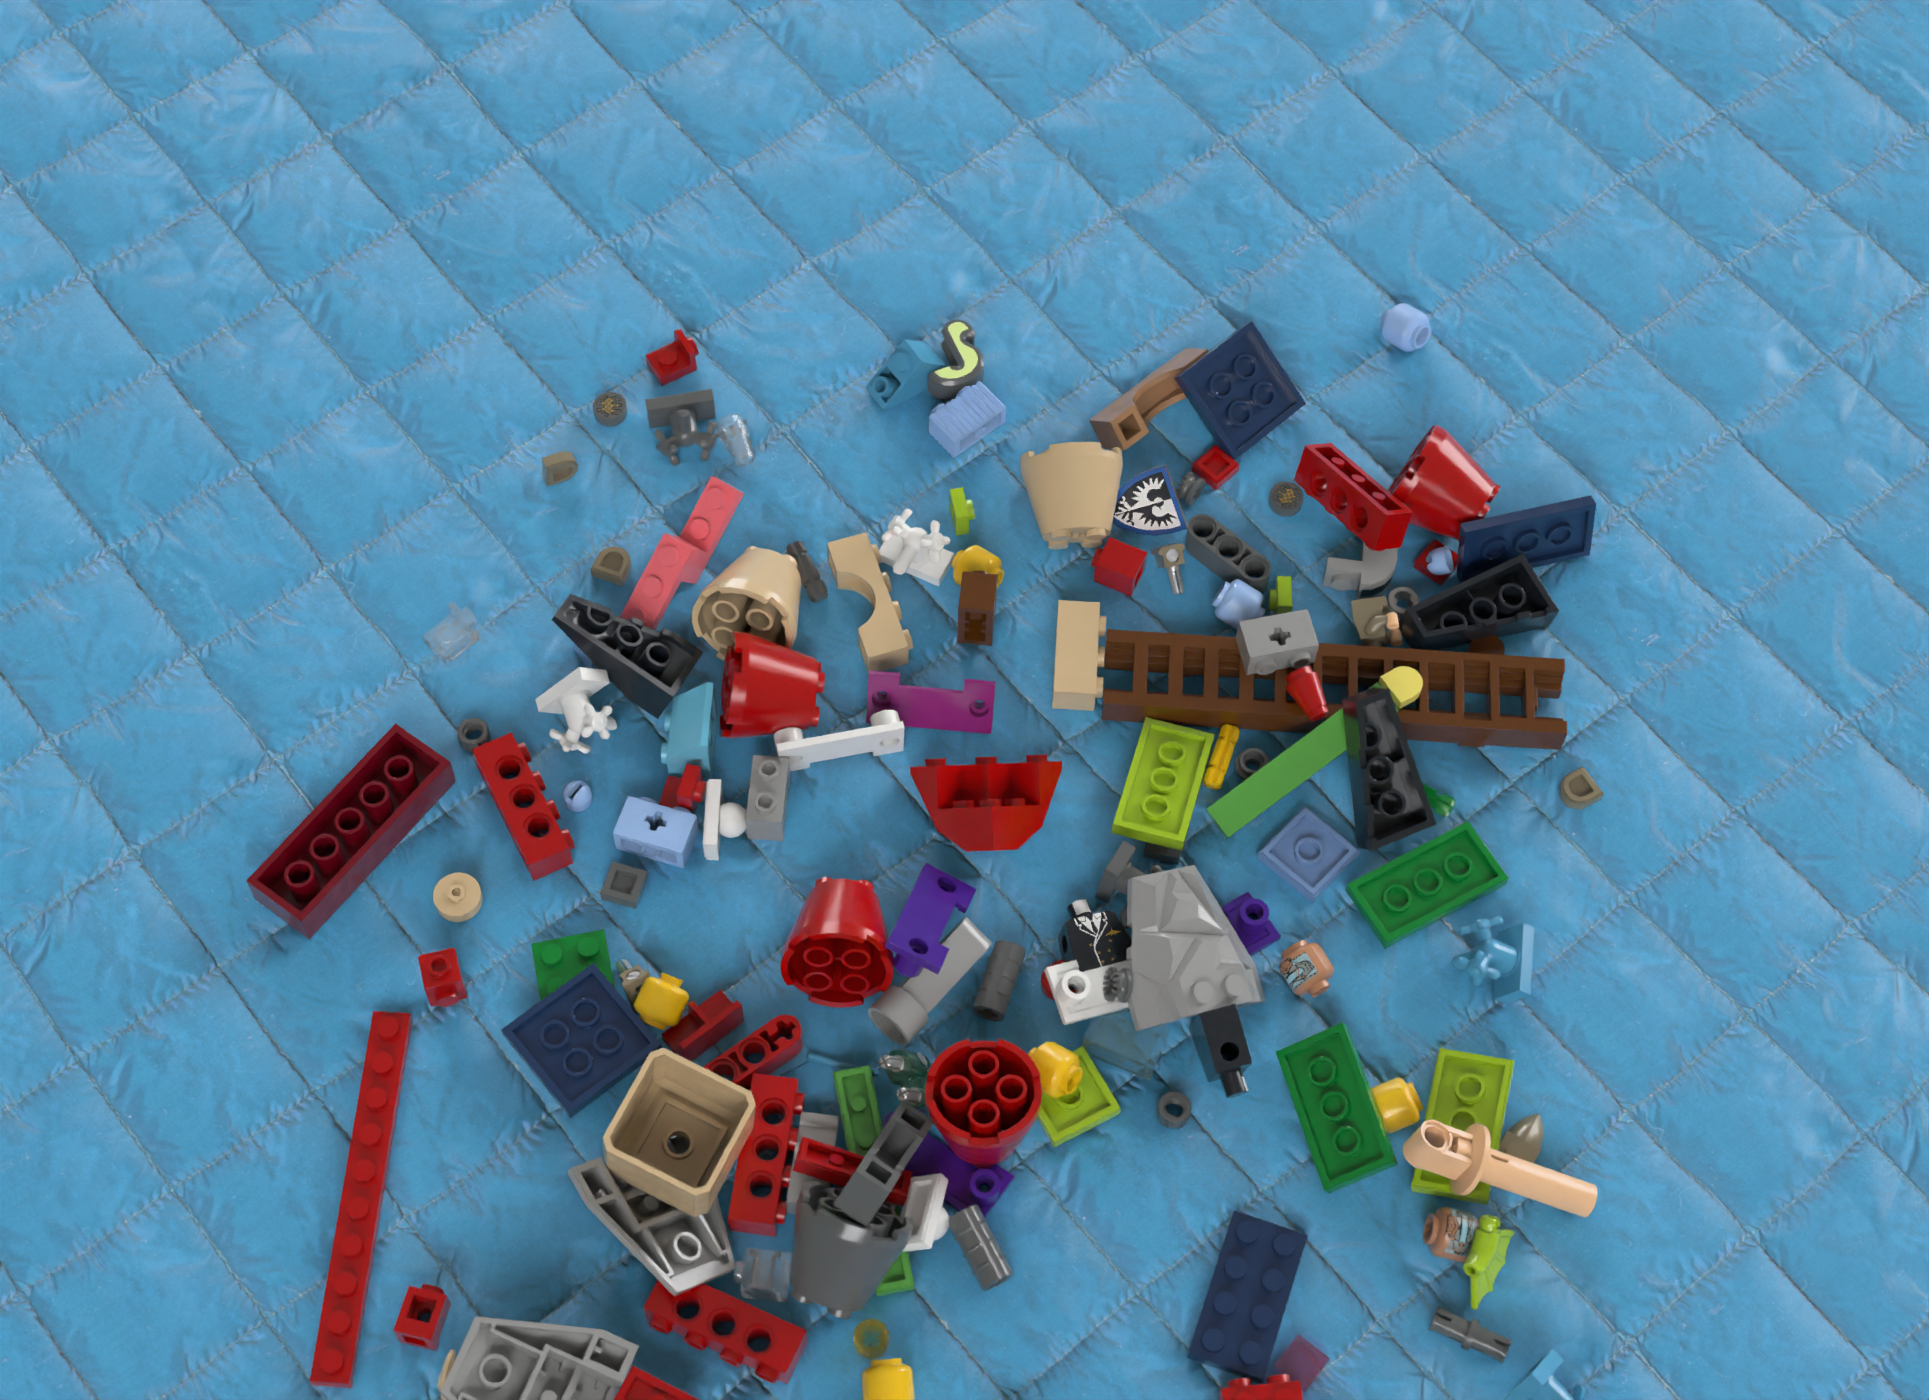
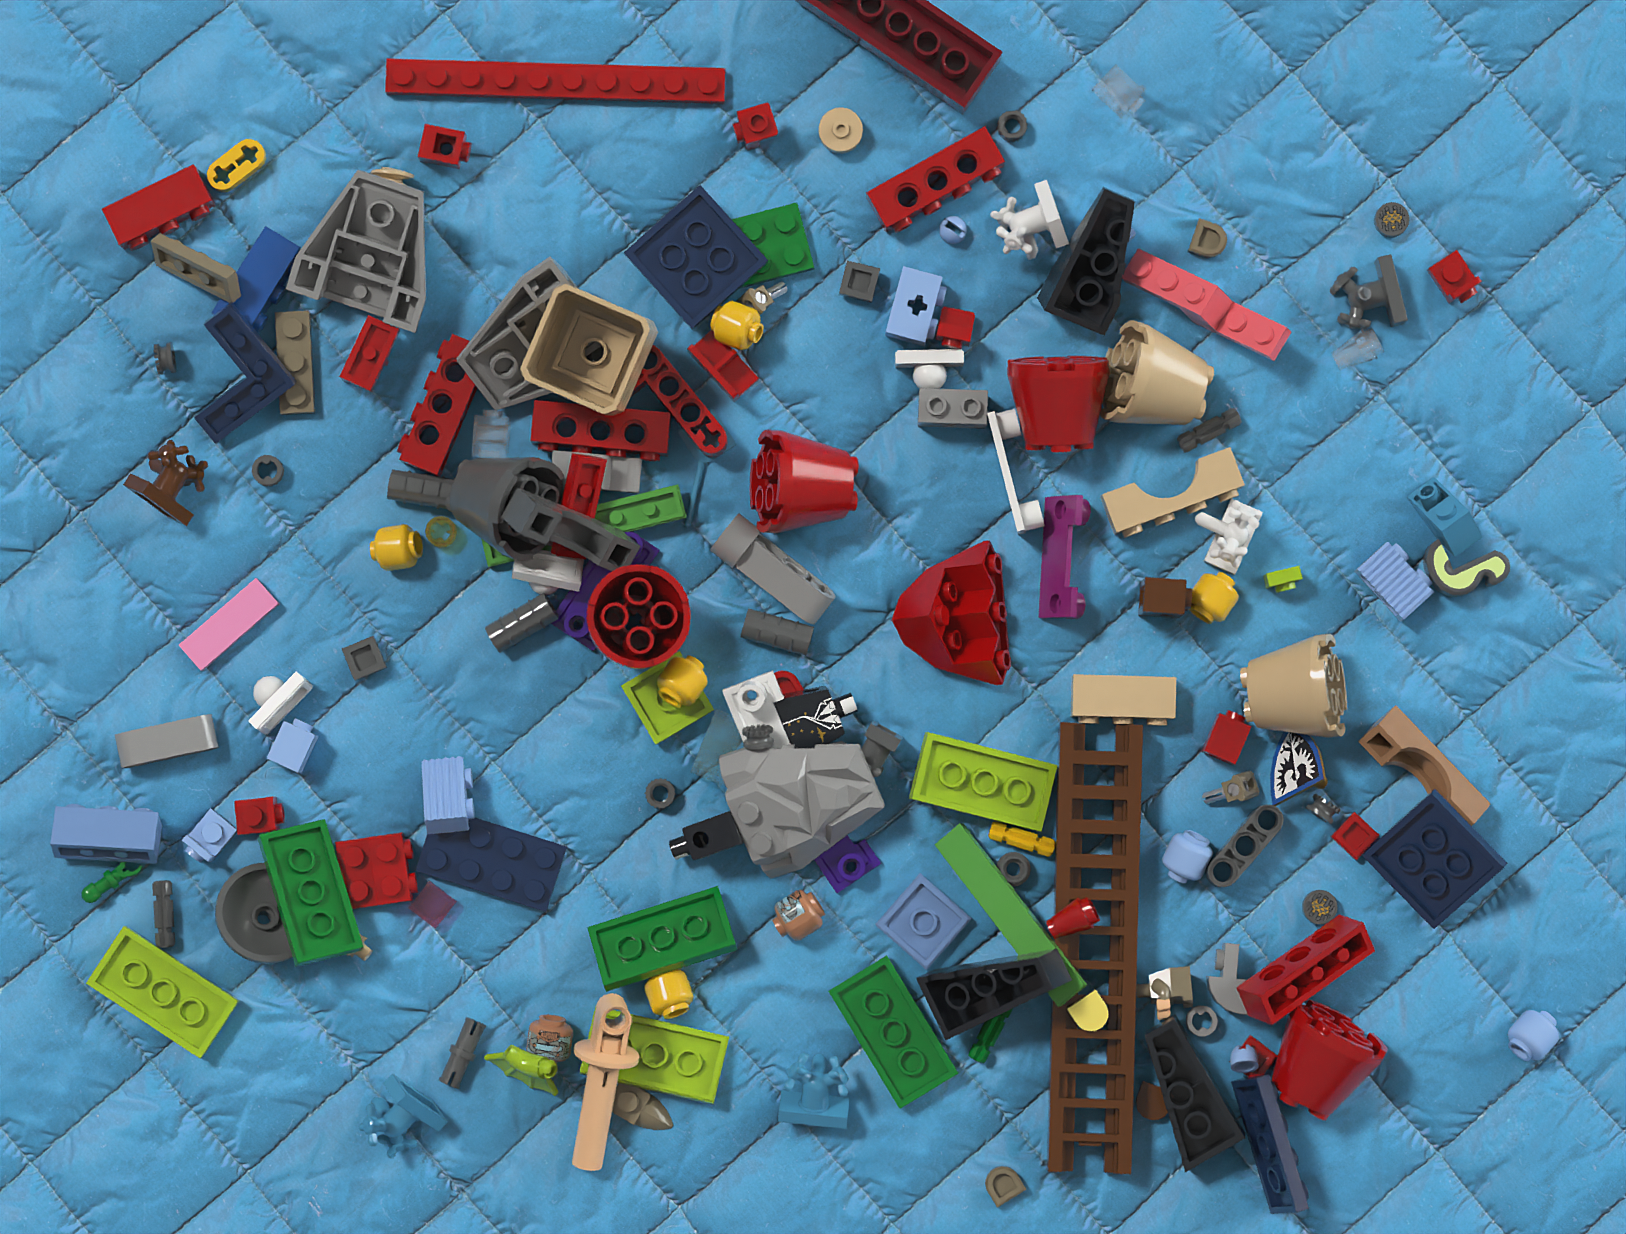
camera: 90 degrees right, 25 degrees up
dark tan tile [542,451,578,486] -> none
medium azure slope [661,682,718,779] -> none
piece [879,1050,932,1113] -> none
dark purple brick [885,862,976,977] -> none
light grey brick [1236,609,1319,675] -> none
lime plate [1268,576,1292,615] -> none
none -> dark grey axle [387,469,454,509]
none -> light blue brick [422,756,475,834]

